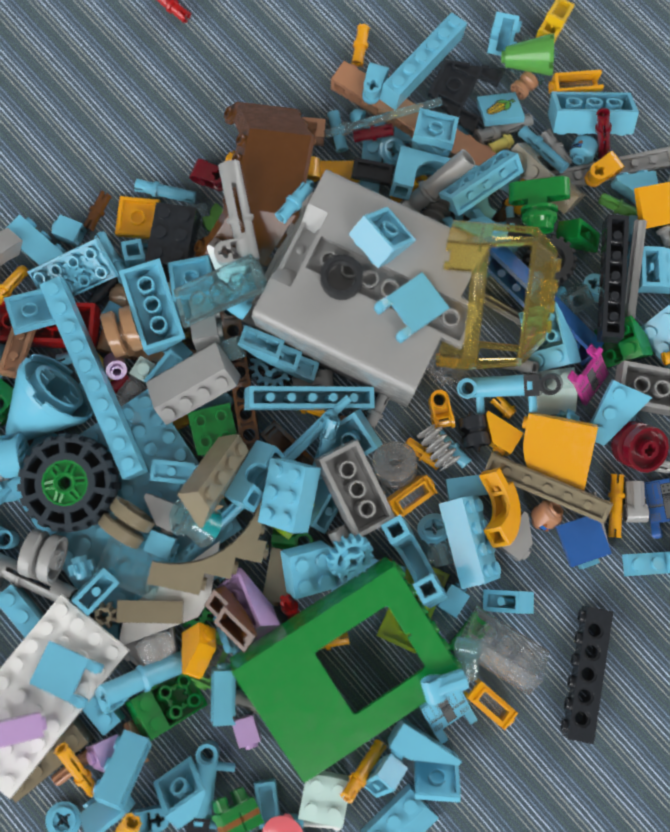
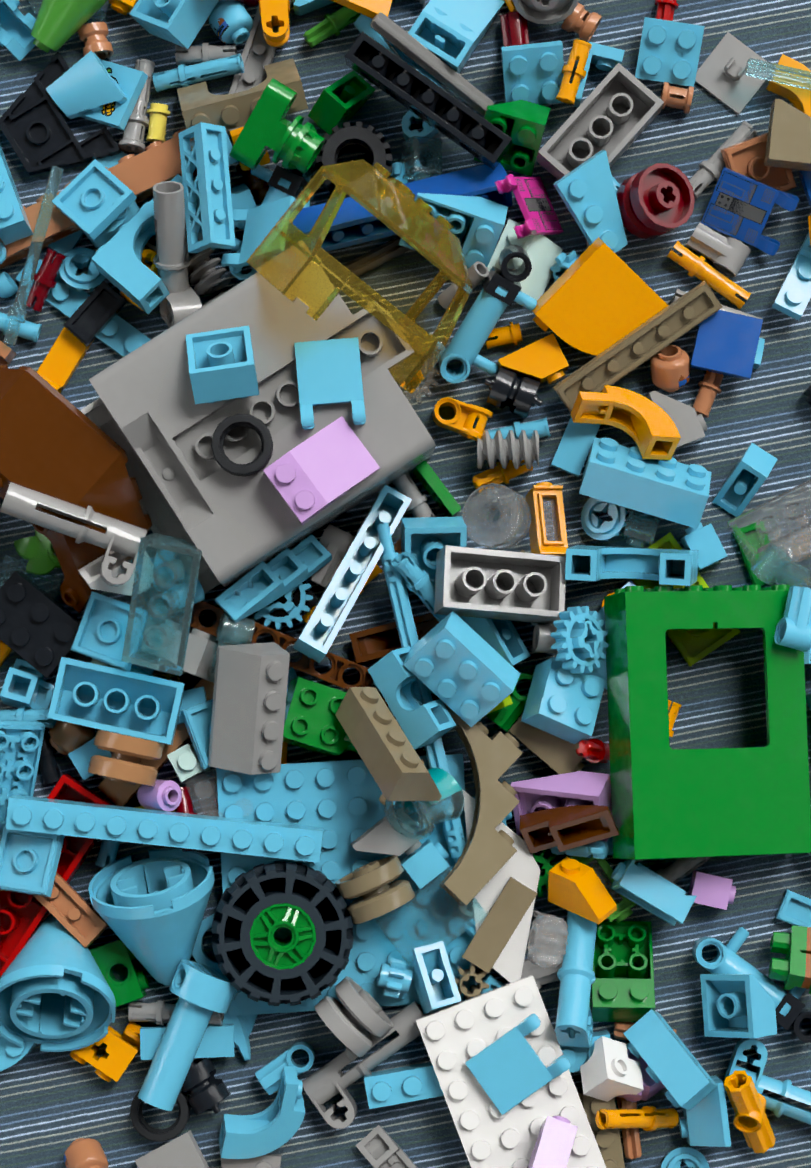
camera: 55 degrees left, 5 degrees up
medium azure hinge [149,459,198,484] -> none
medium azure pin [275,182,313,223] -> none
none -> medium azure slope [46,51,128,119]
none -> lavender slope [263,416,380,525]
none -> green tile [413,461,461,517]
none -> white brick [580,1036,644,1102]
none -> nougat axle [693,371,724,418]

